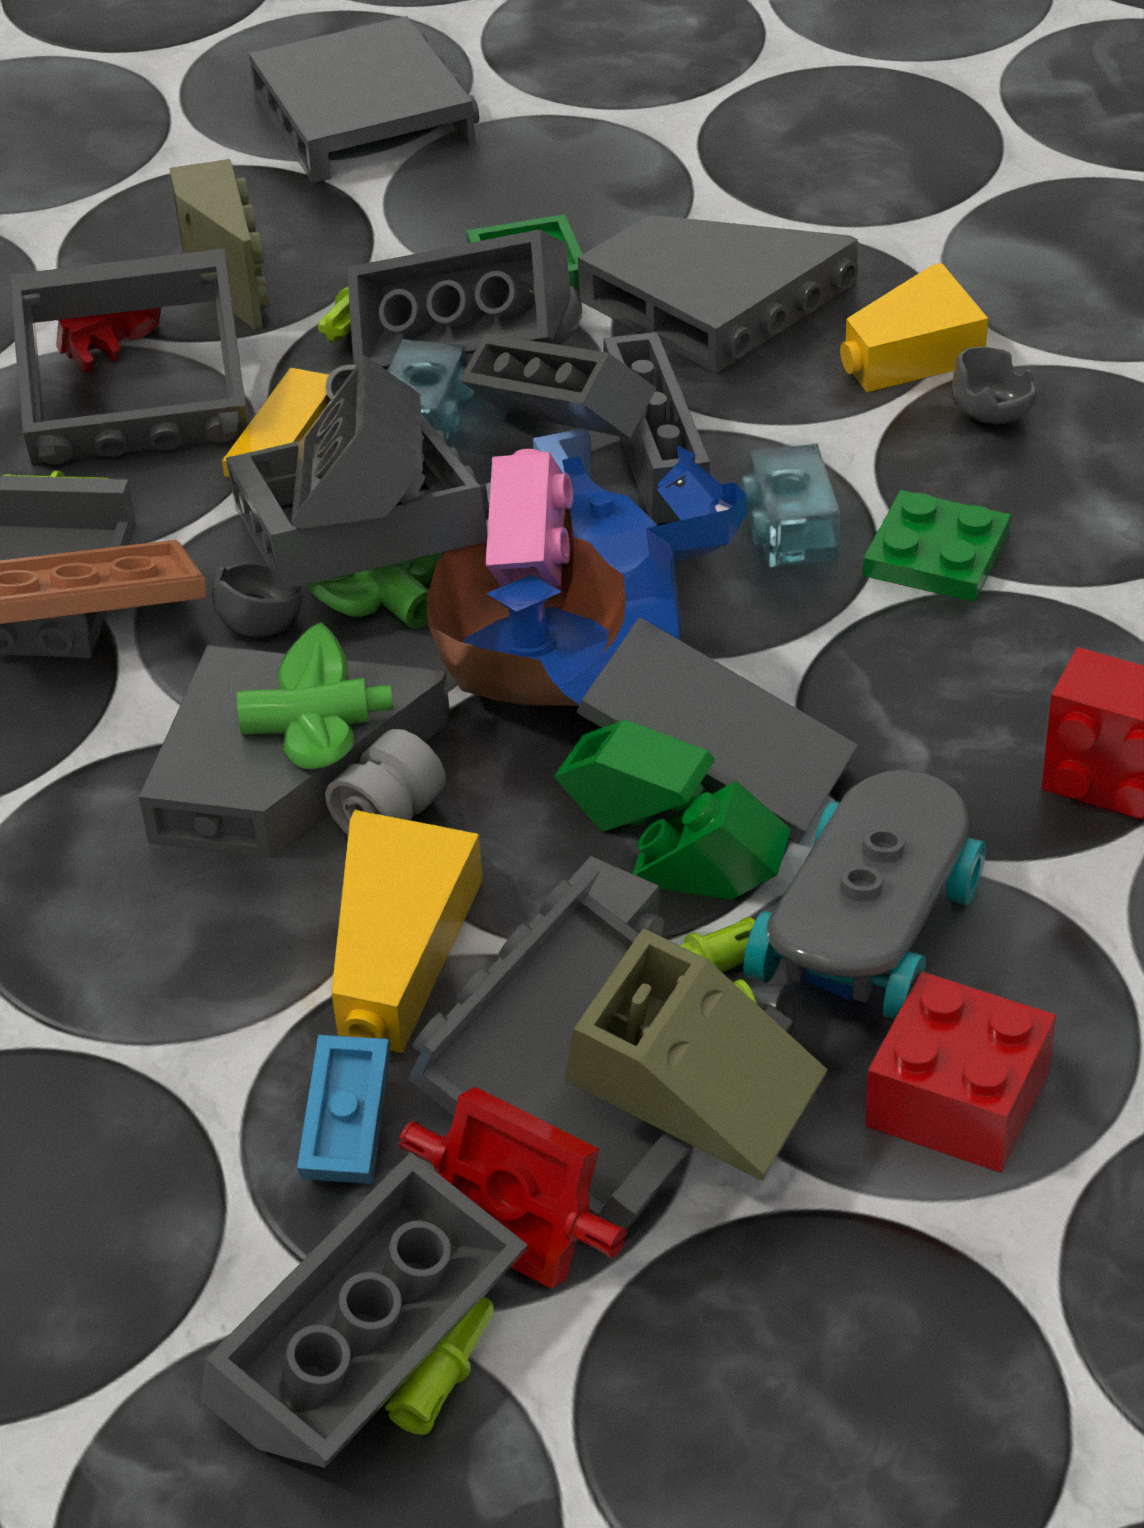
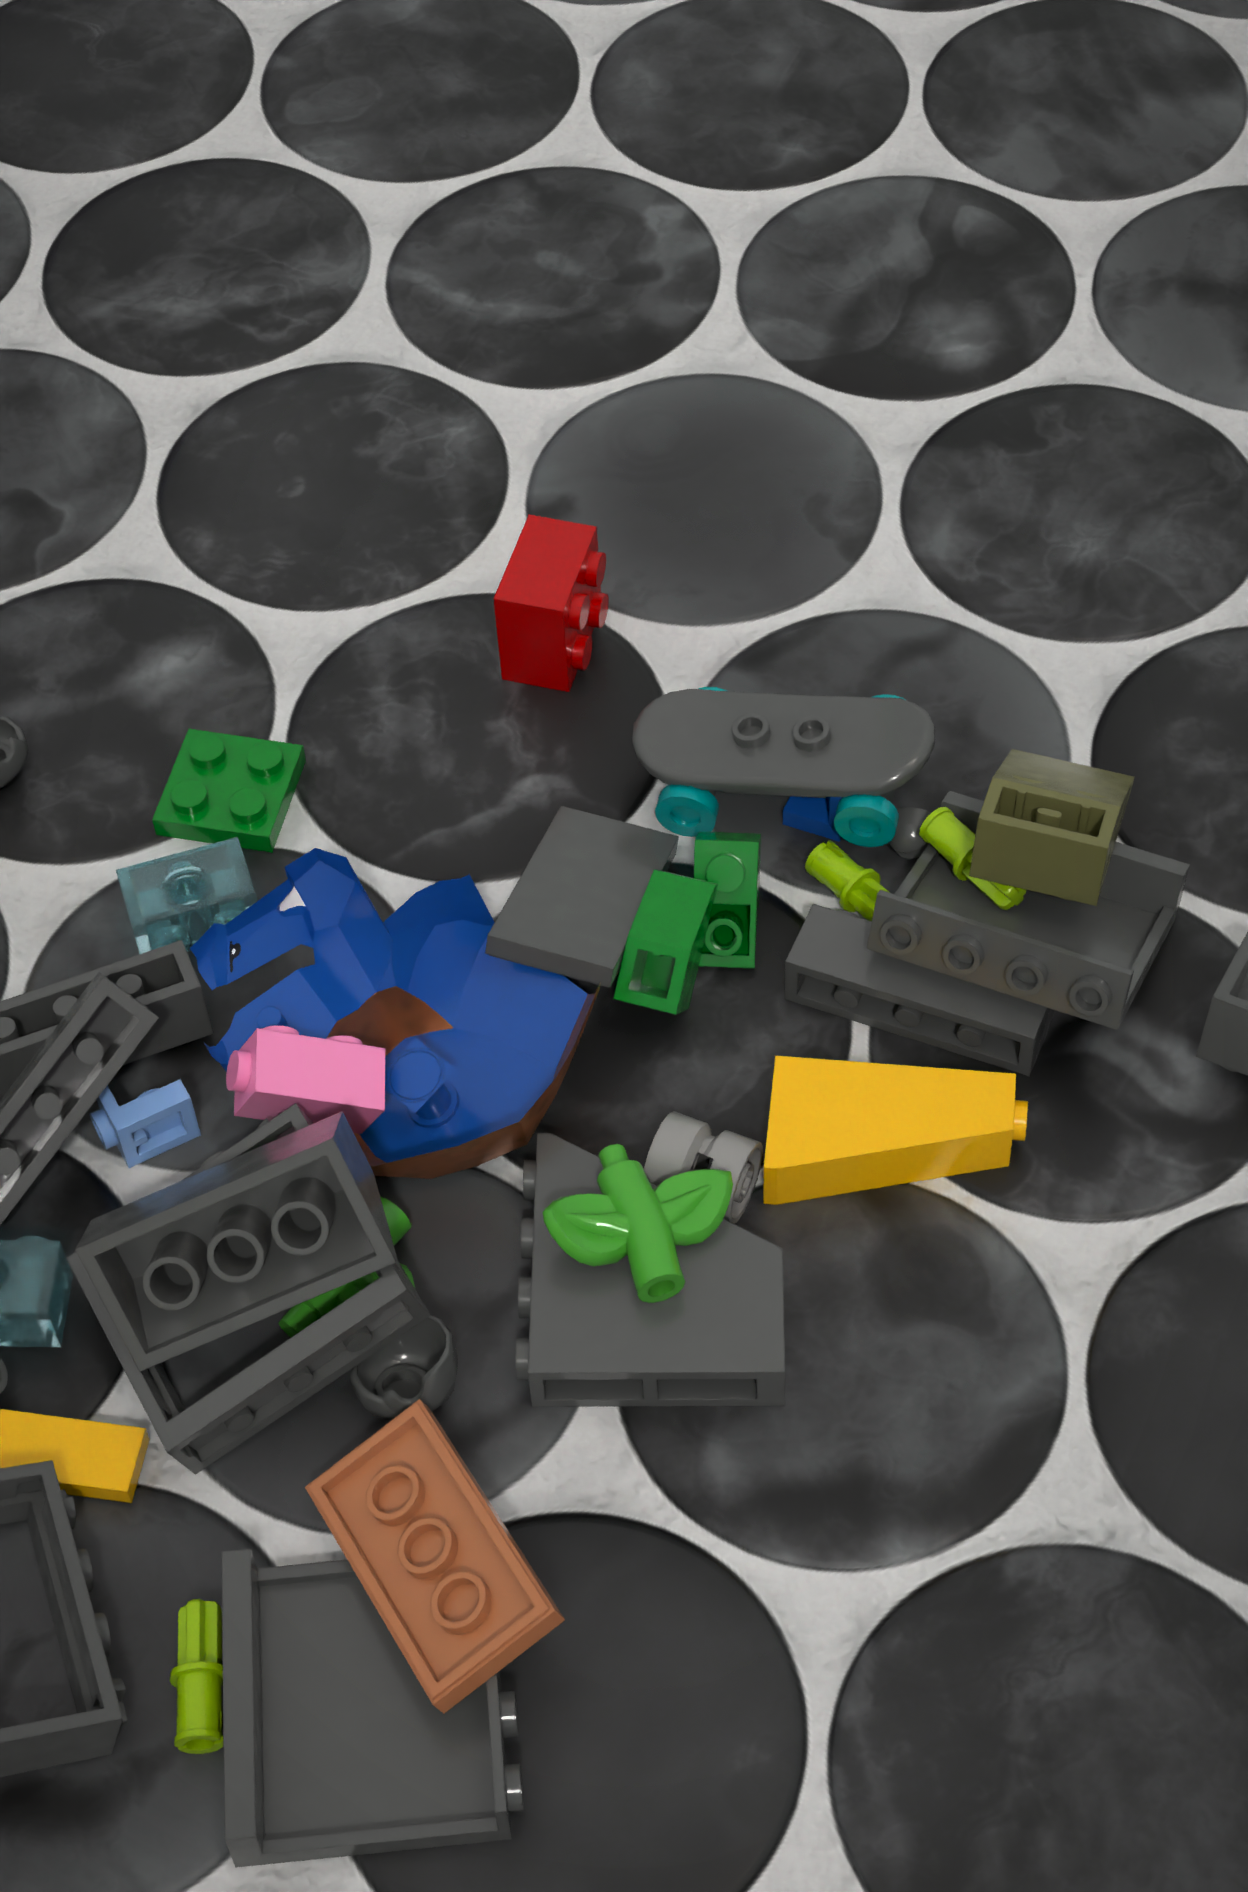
camera: 100 degrees left, 10 degrees up
dark azure plate [297,1035,391,1184] -> none
red plate [398,1087,627,1289] -> none
red brick [865,971,1056,1173] -> none

